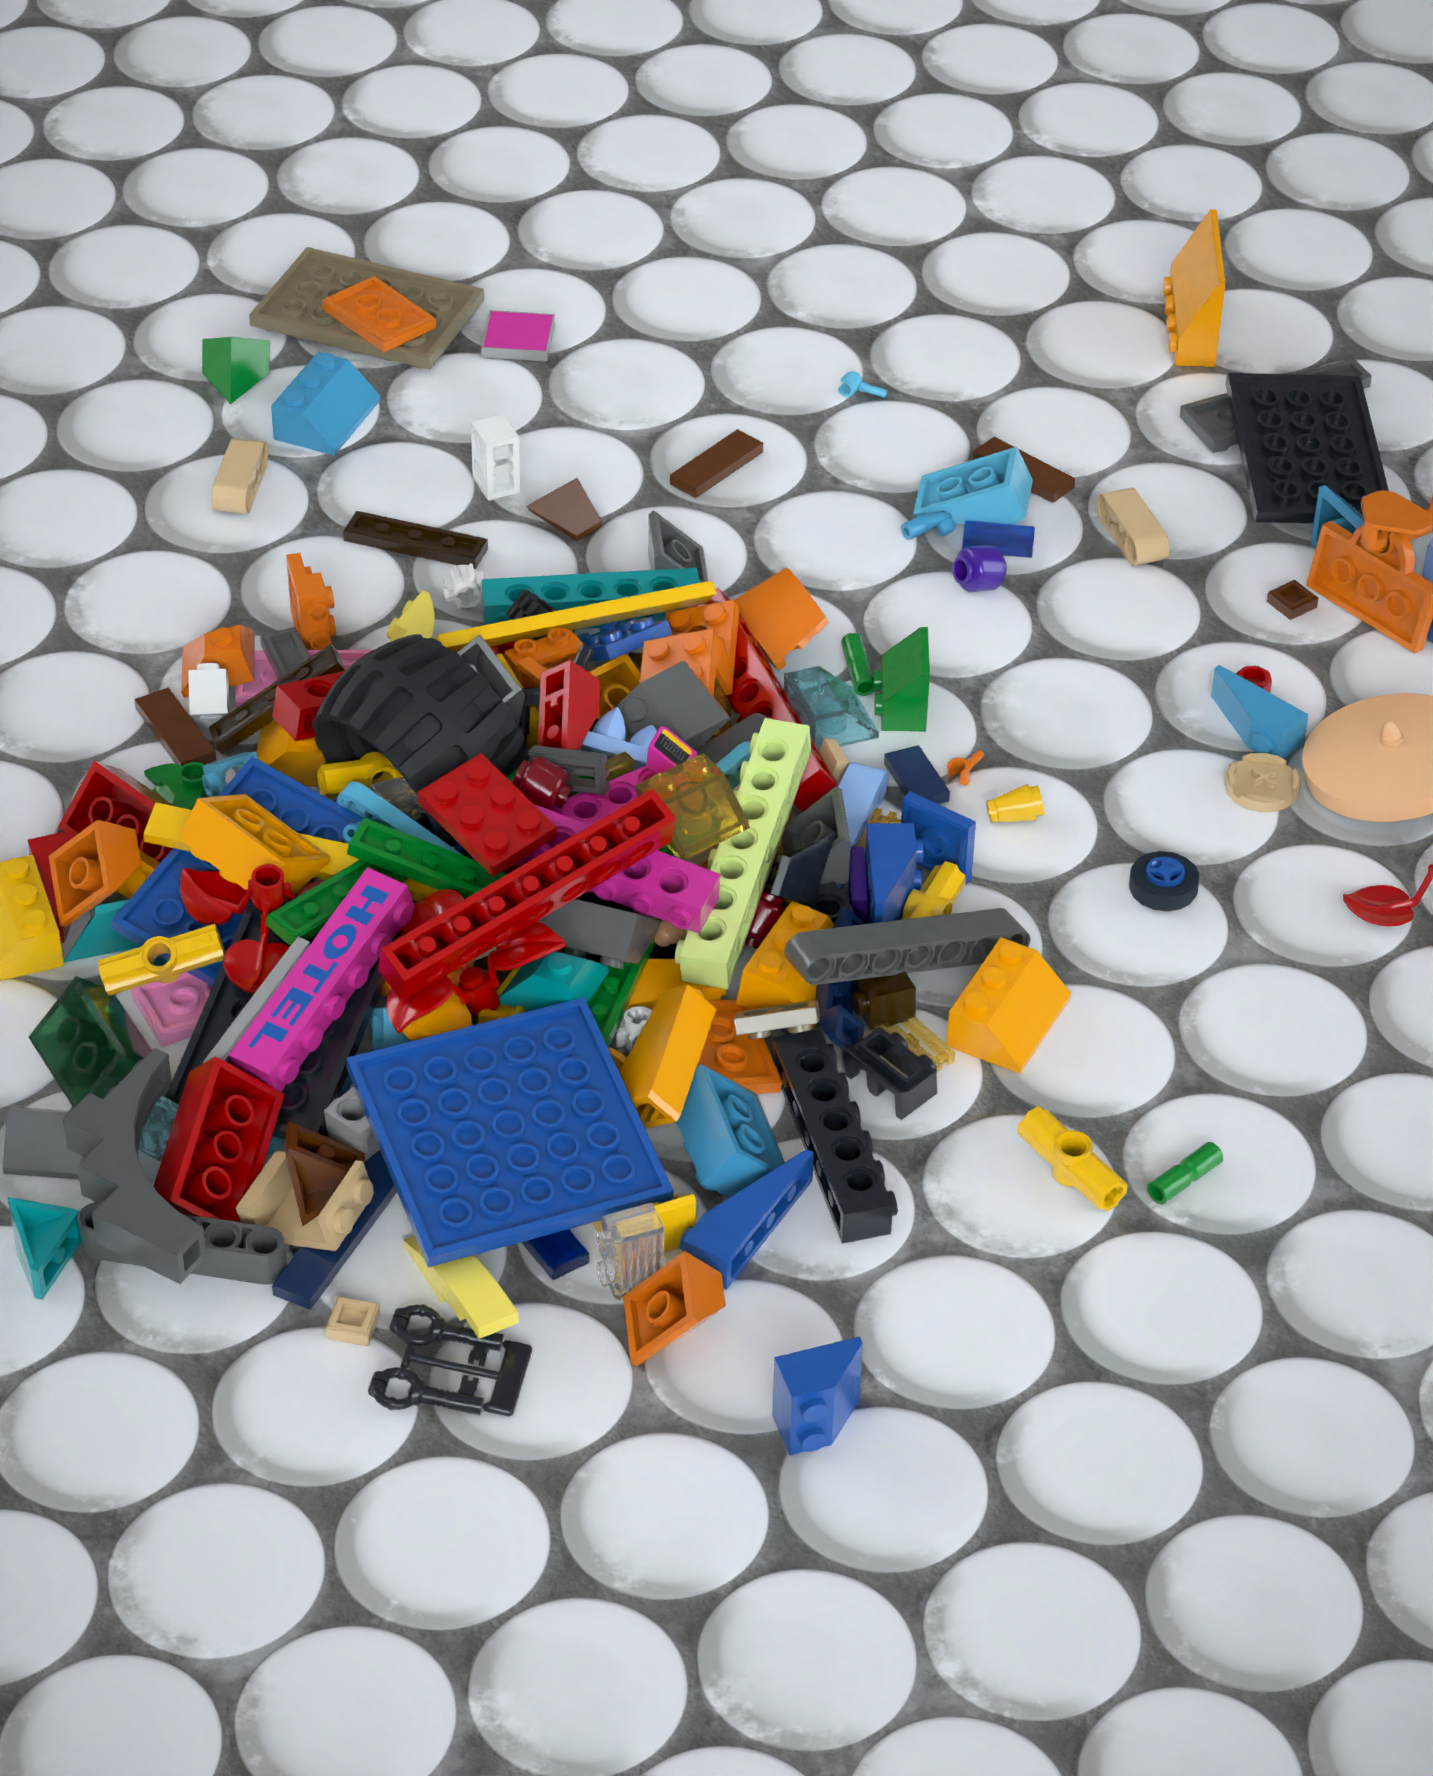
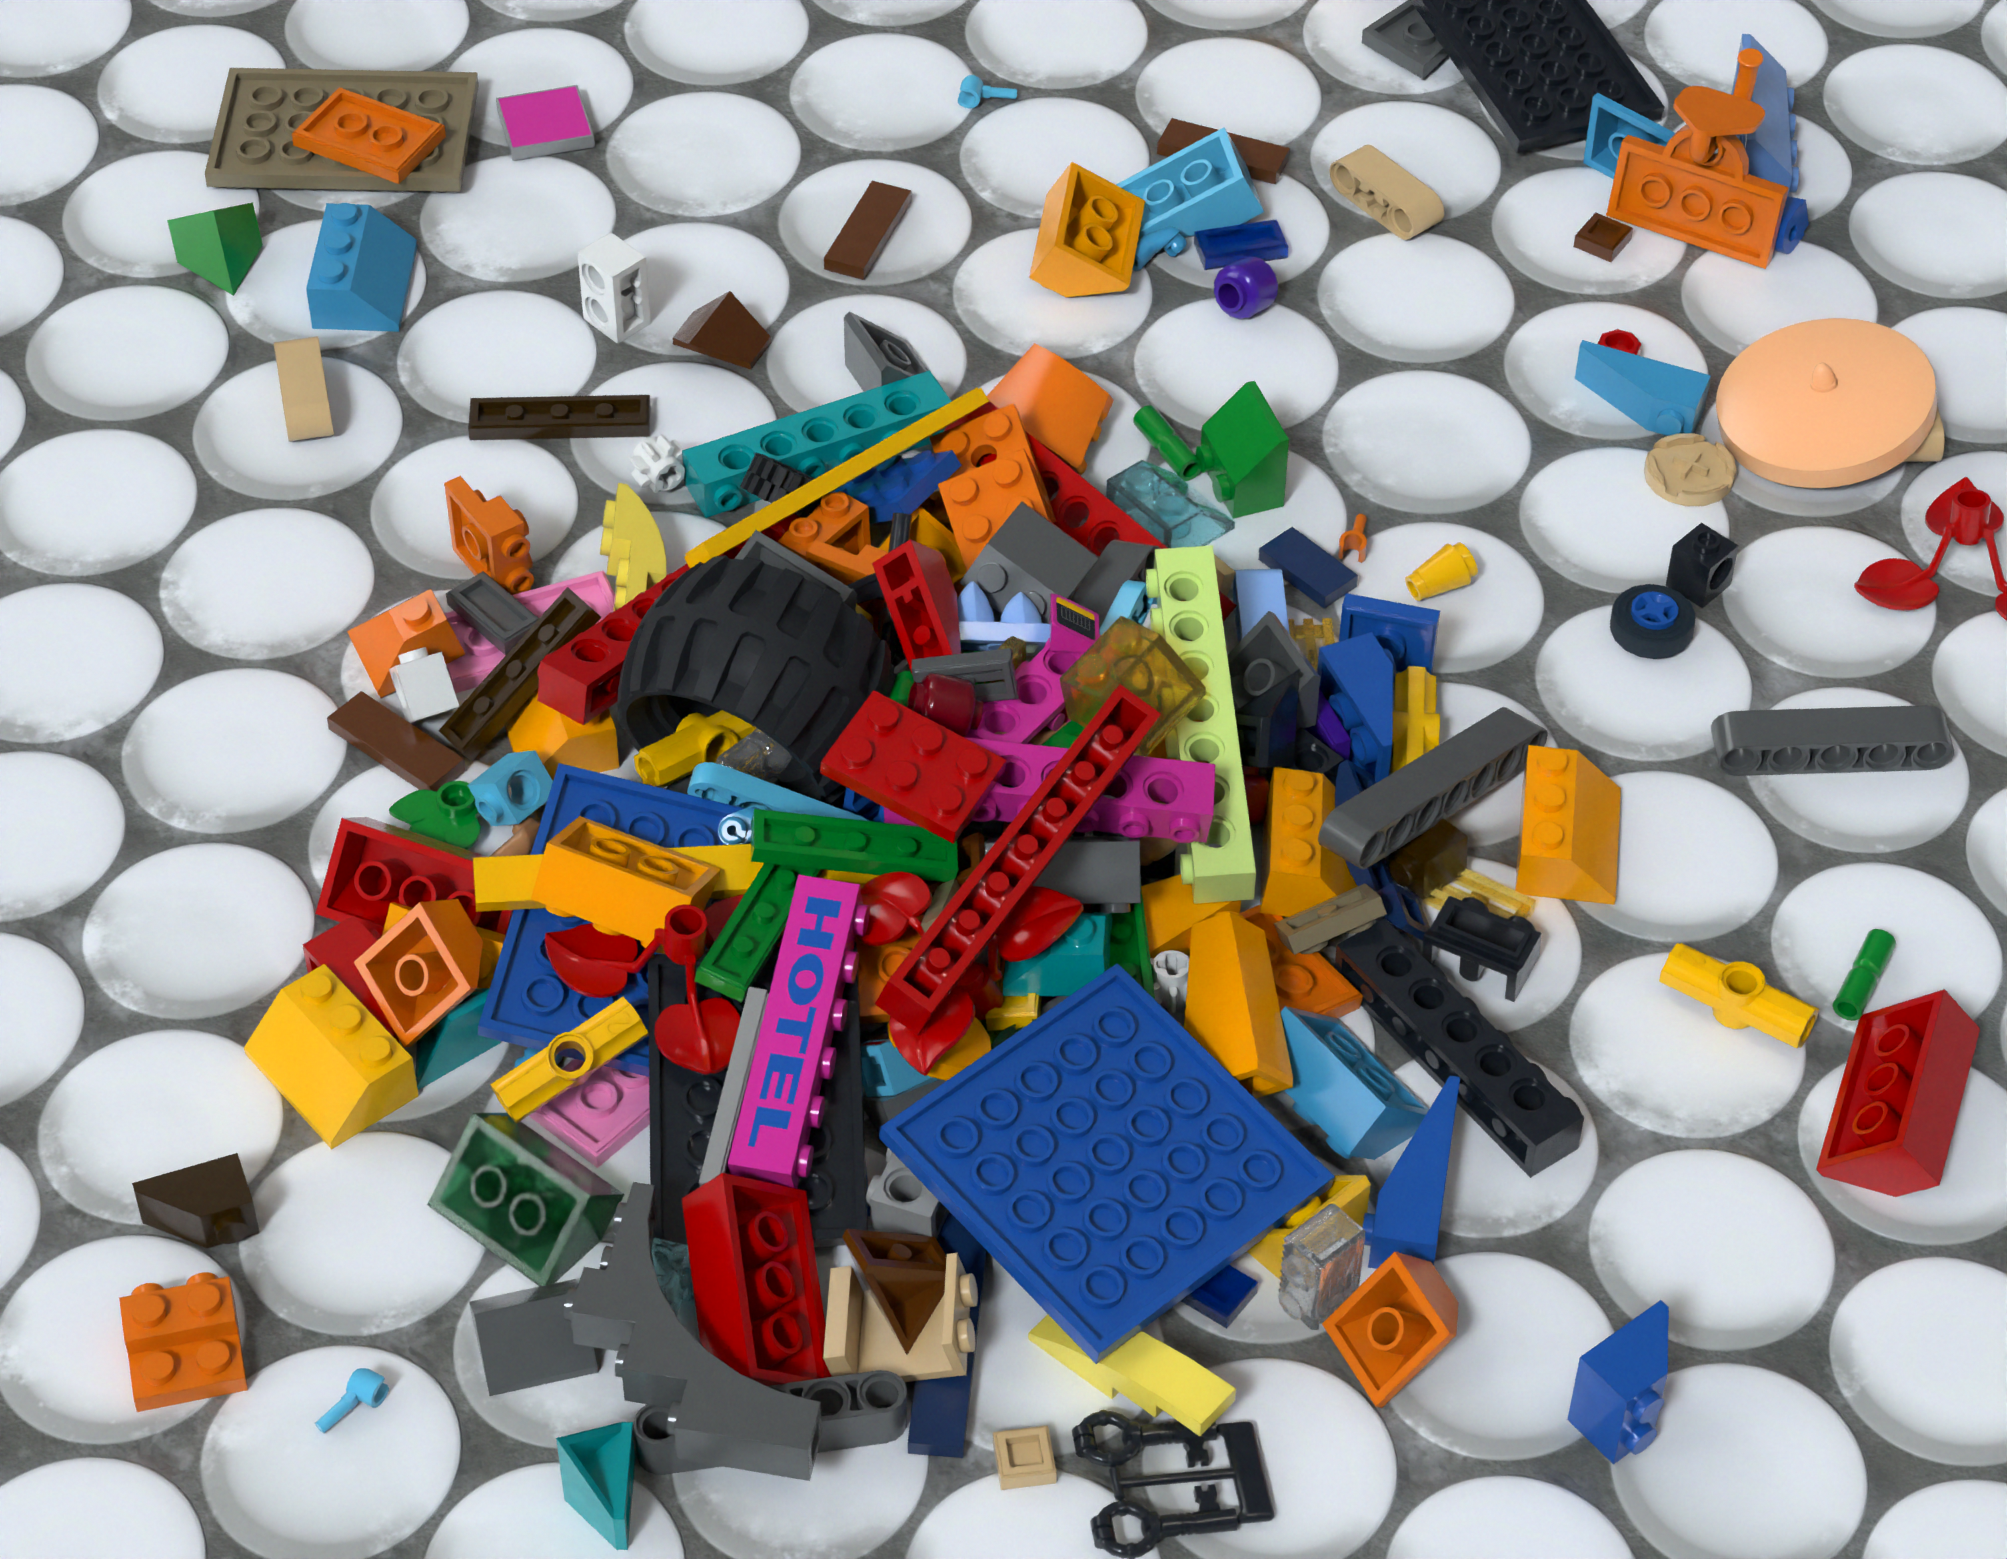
camera: 20 degrees left, 5 degrees up
none -> light orange slope [1029,162,1145,298]
none -> black brick [1666,522,1739,609]
none -> dark grey beam [1711,705,1954,776]
none -> red slope [1816,989,1980,1197]

